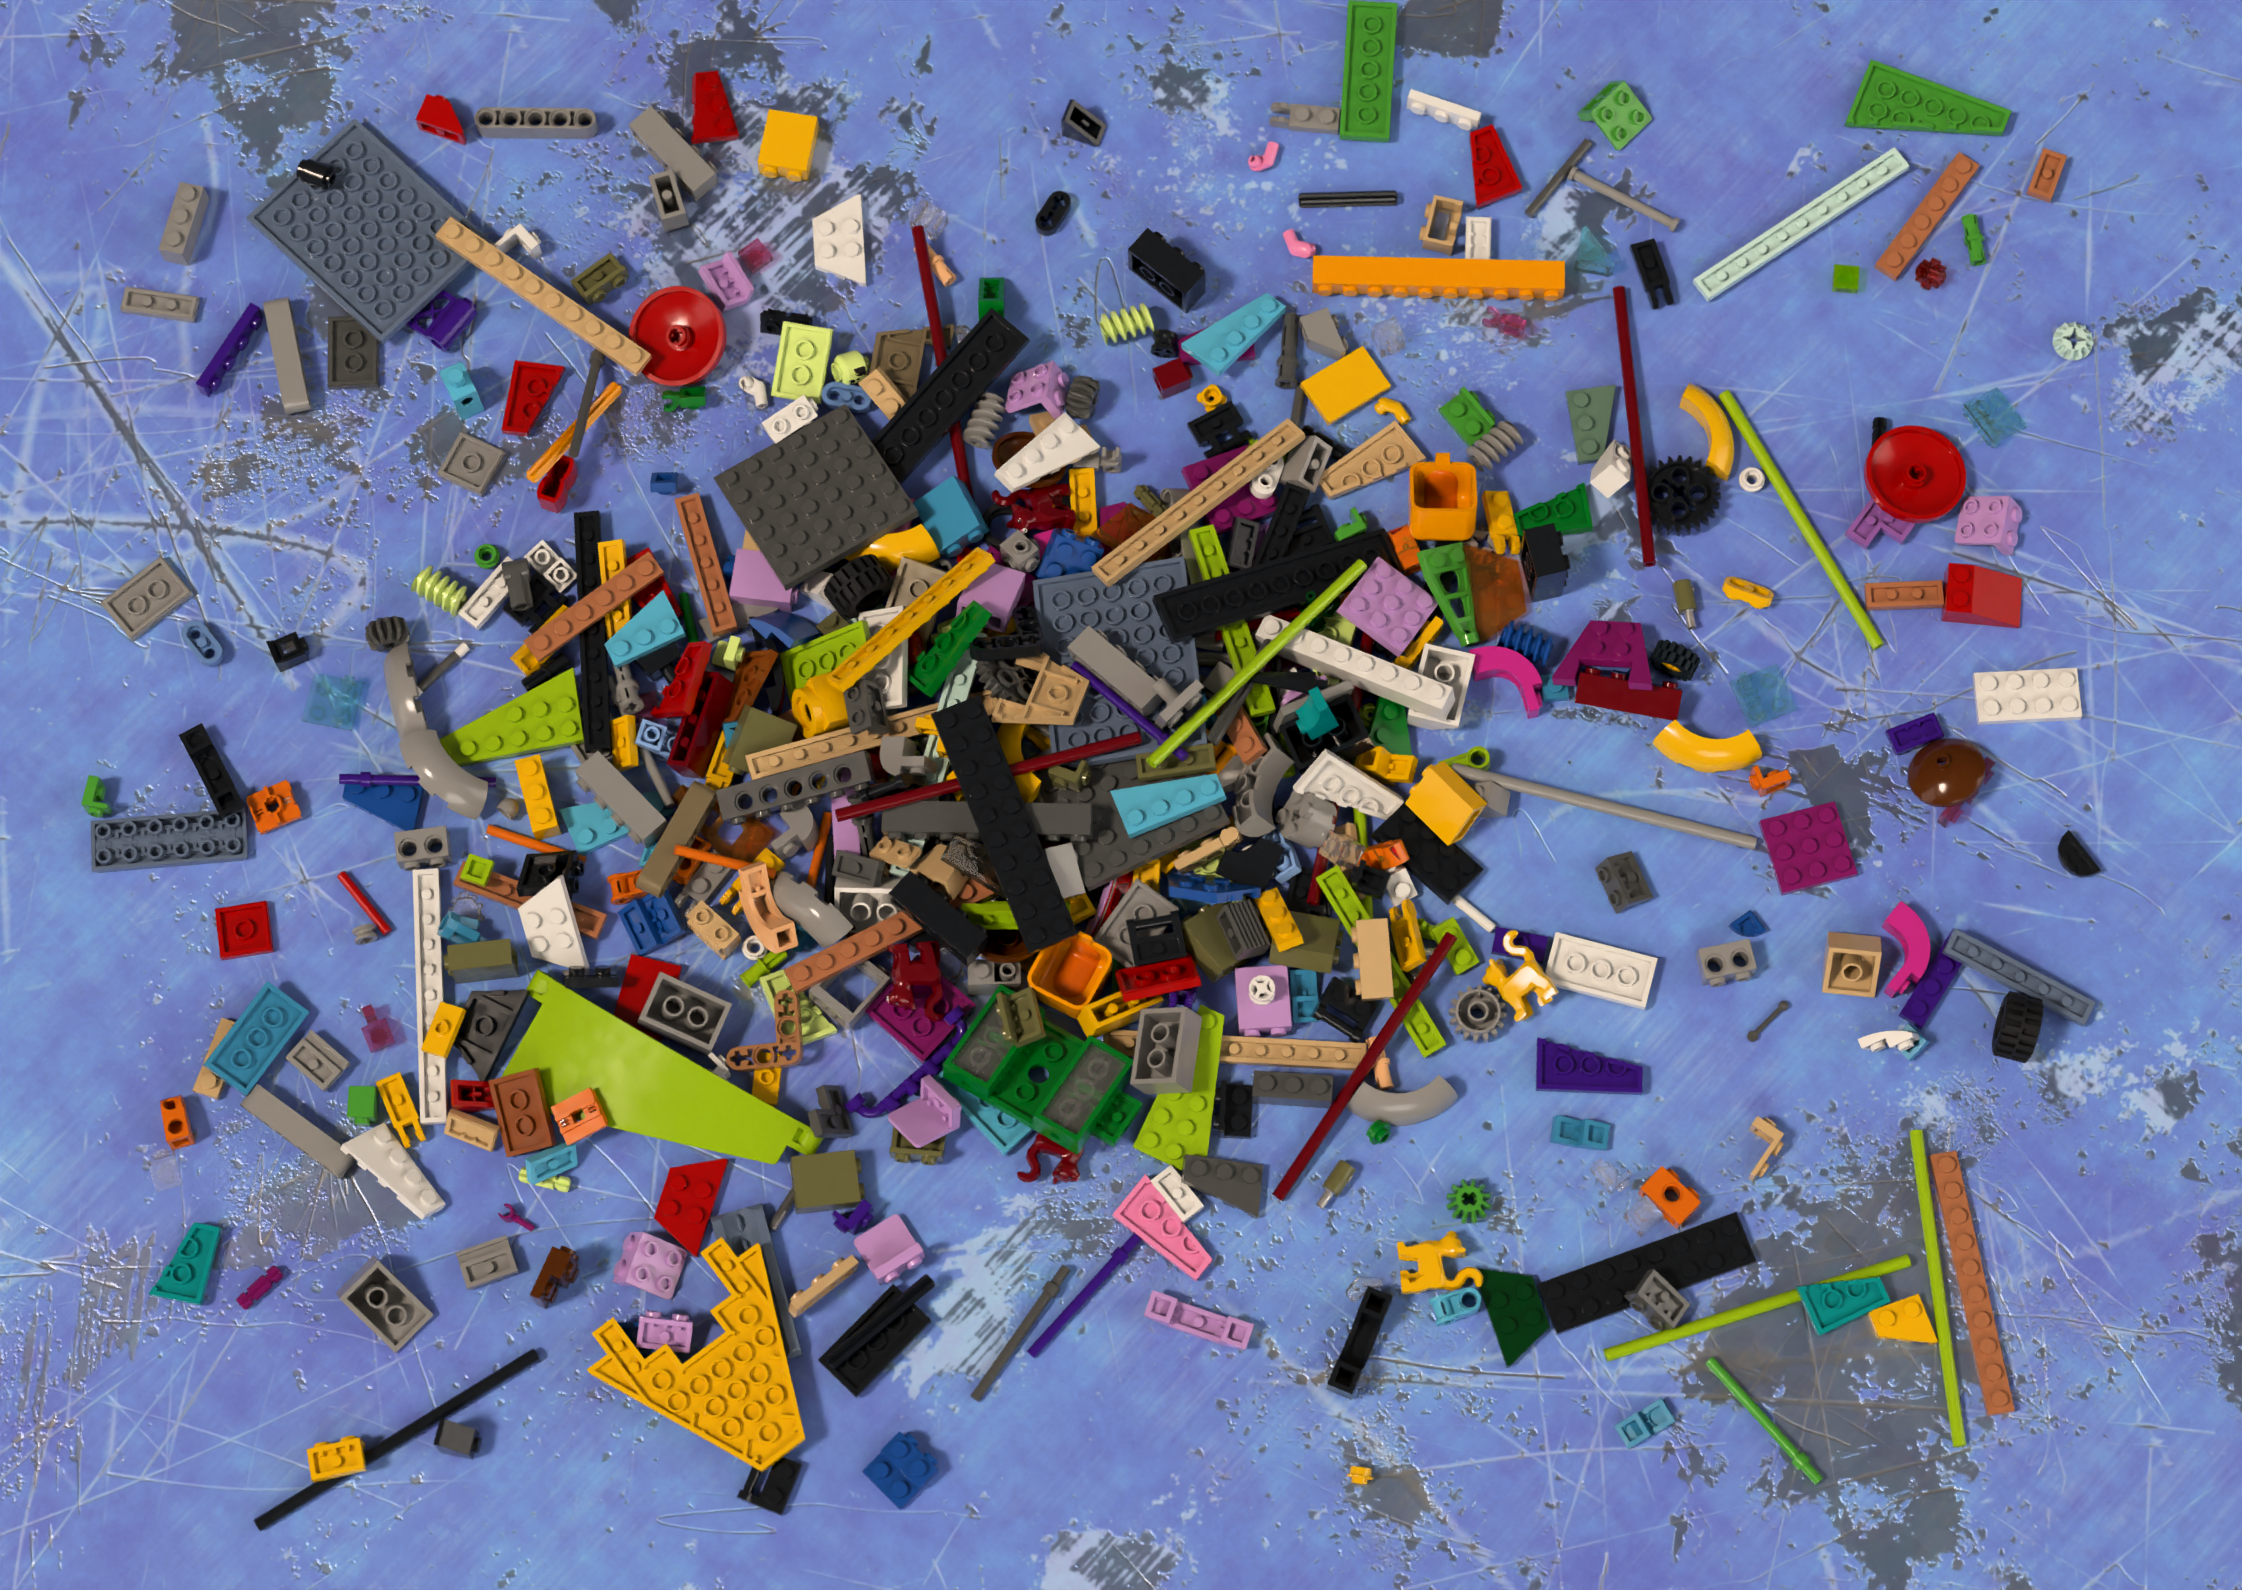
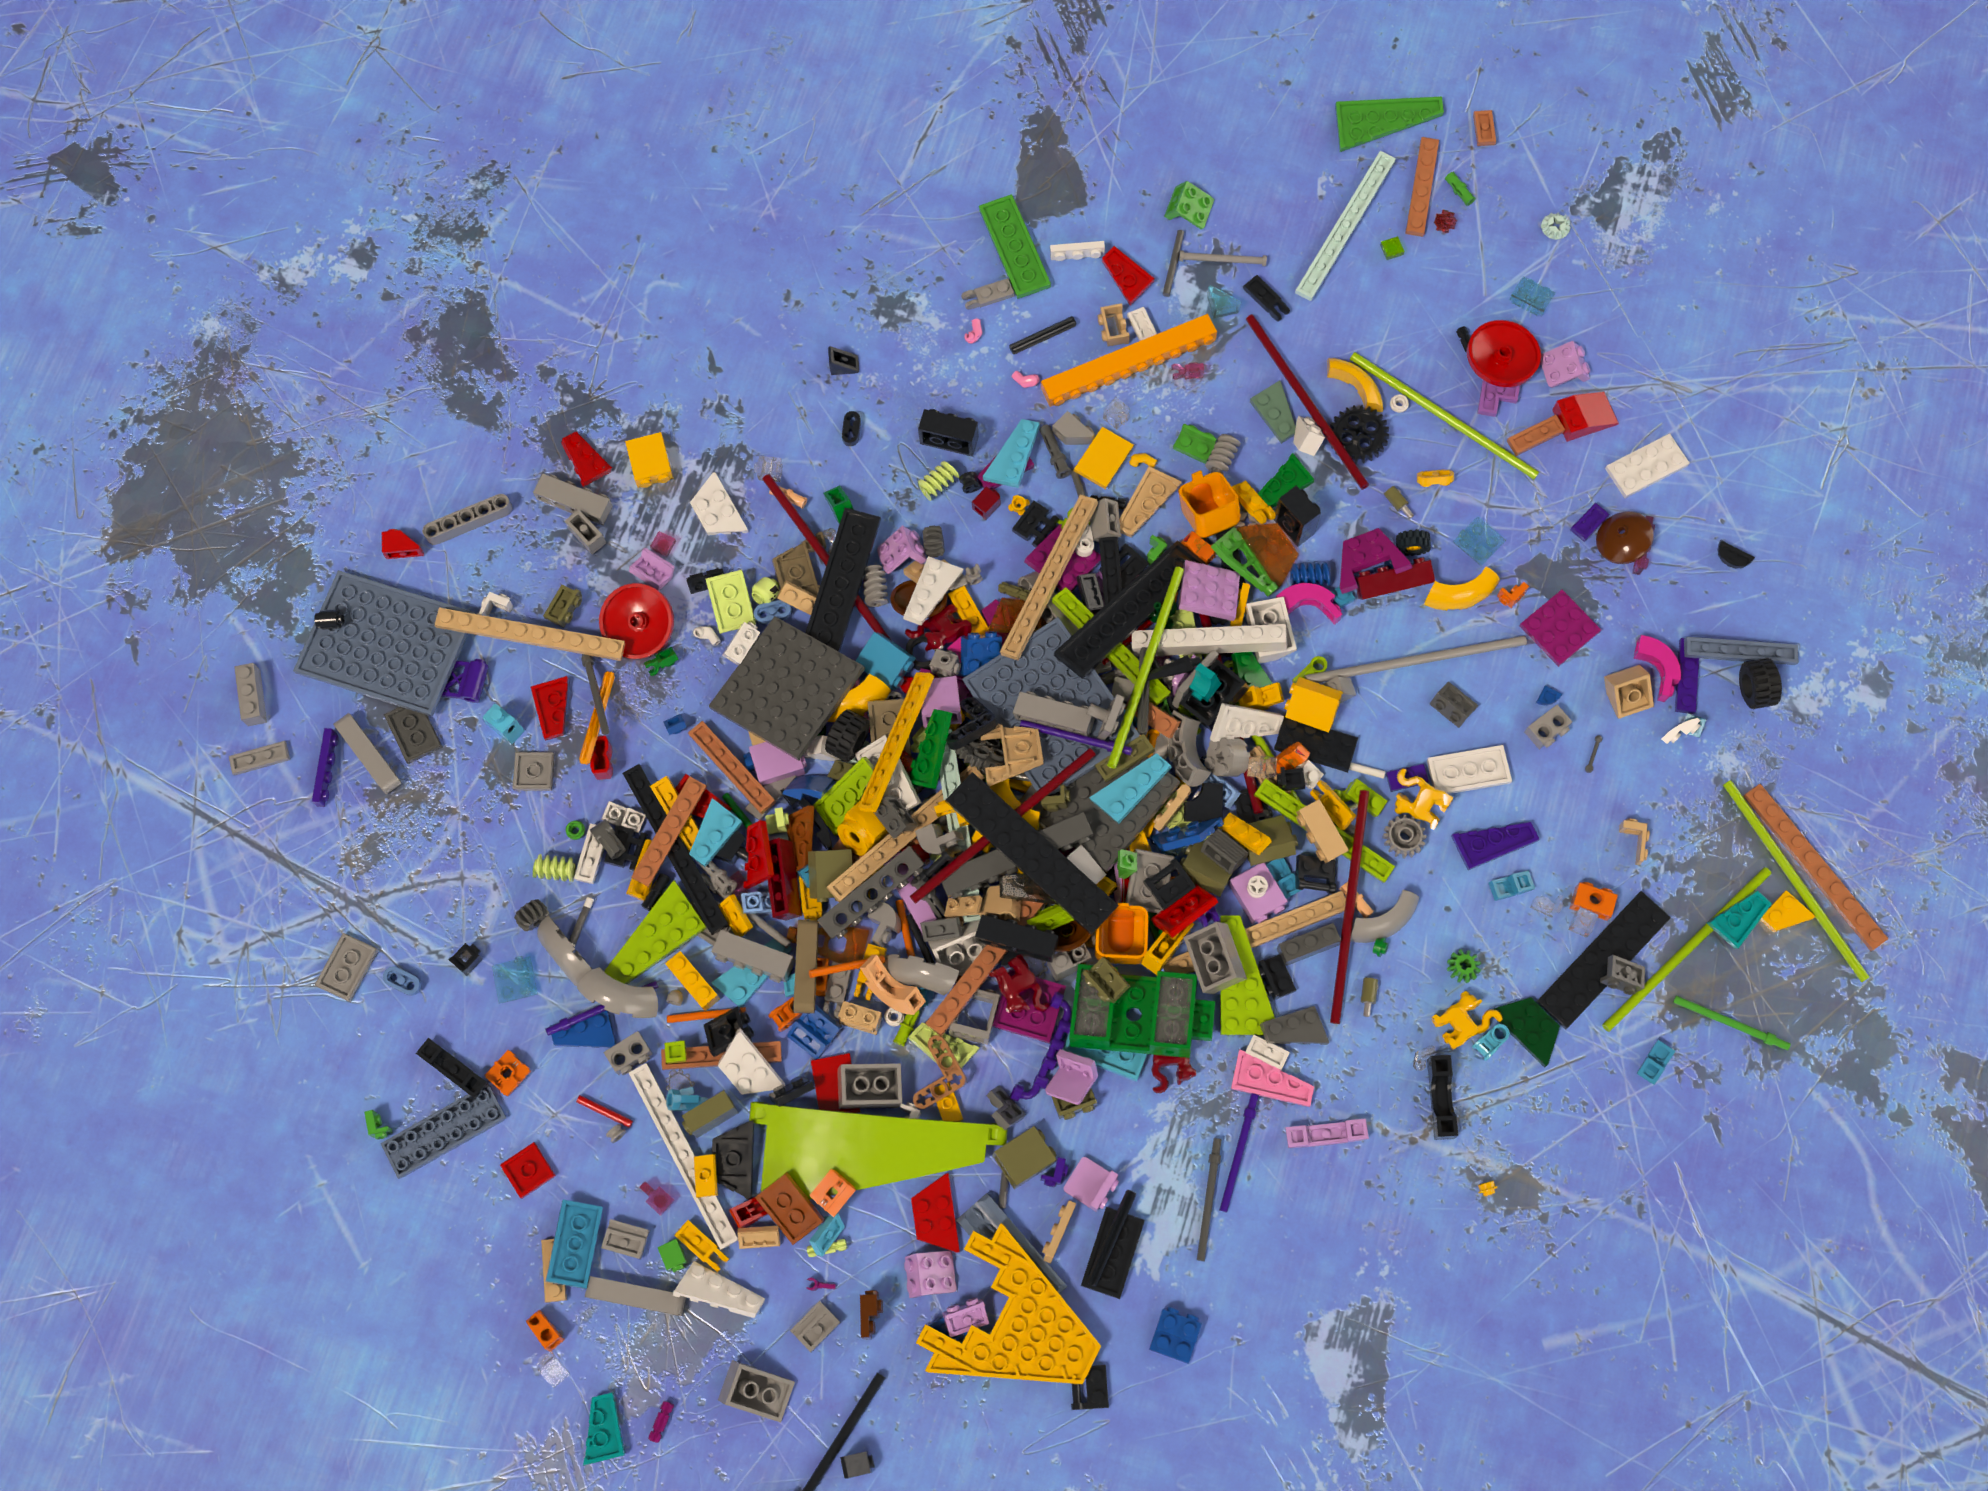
camera: 25 degrees left, 0 degrees up
none -> bright green bracket [1117,849,1137,879]

